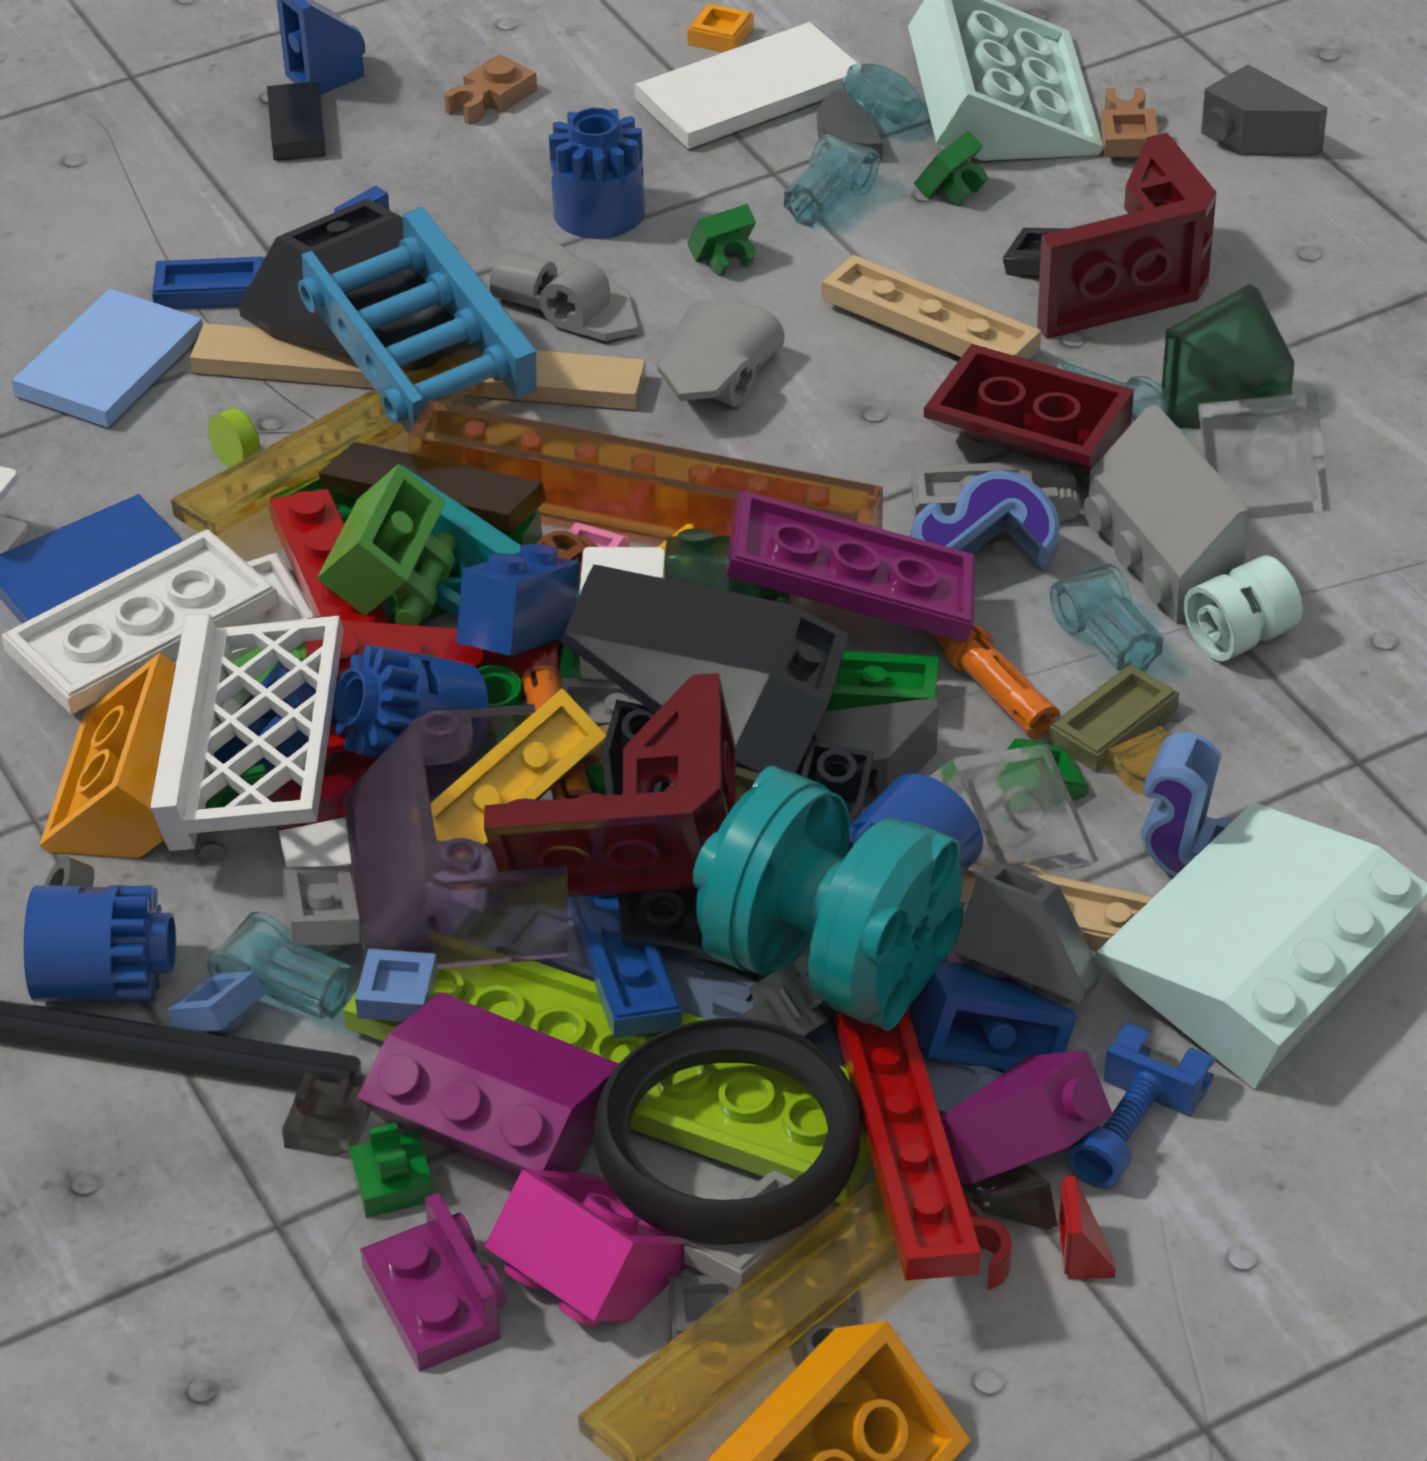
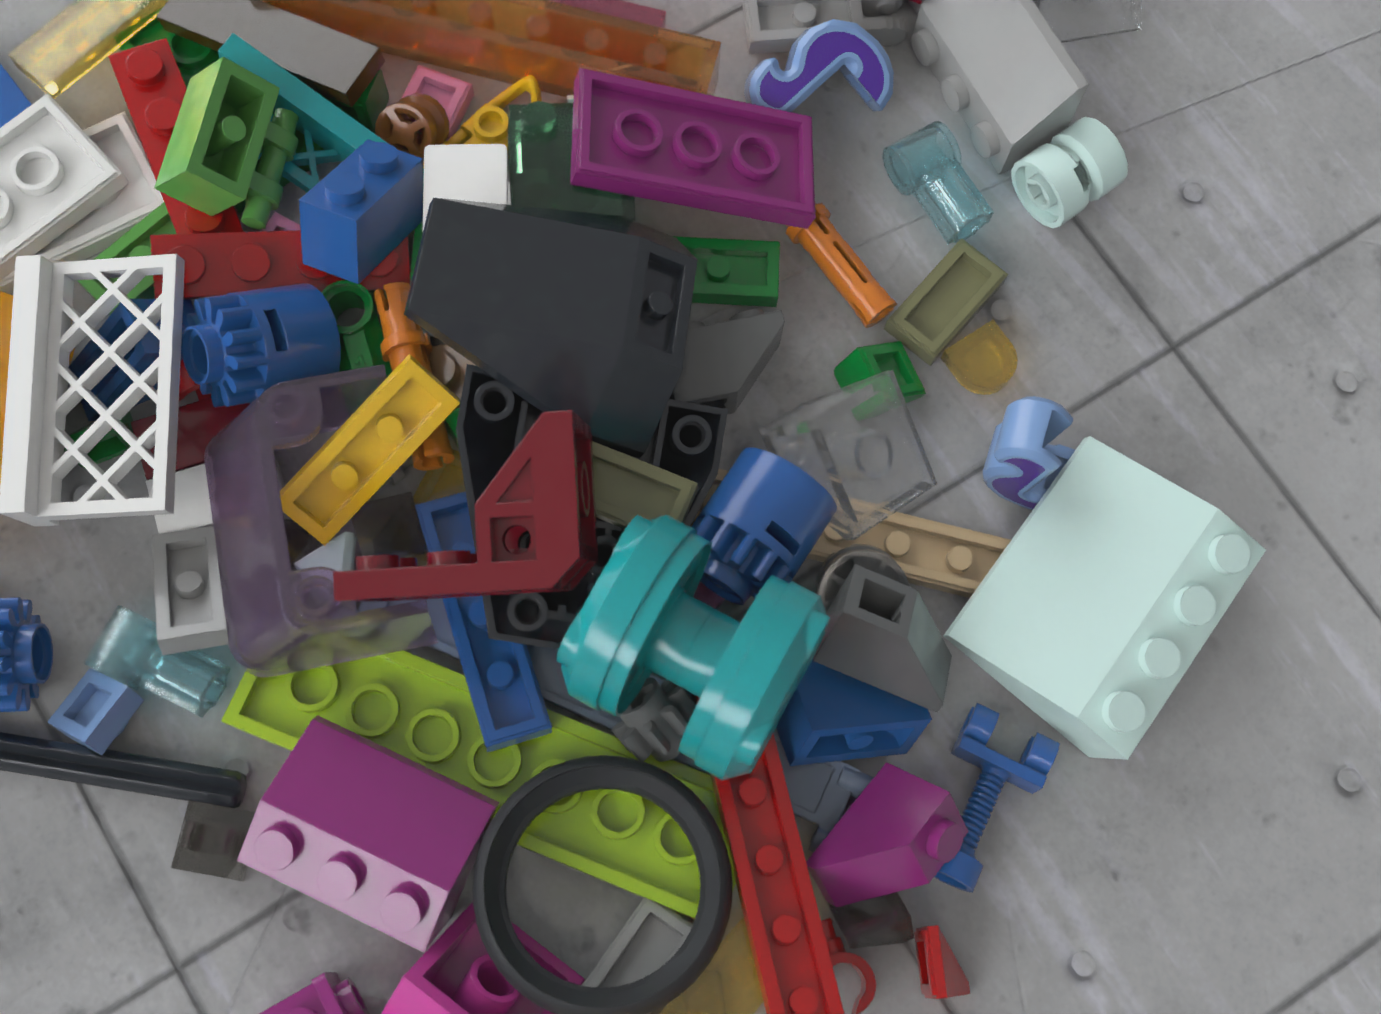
camera: 10 degrees left, 30 degrees up
green tile [348,1122,435,1218] -> none
medium blue plate [355,948,438,1022] -> none

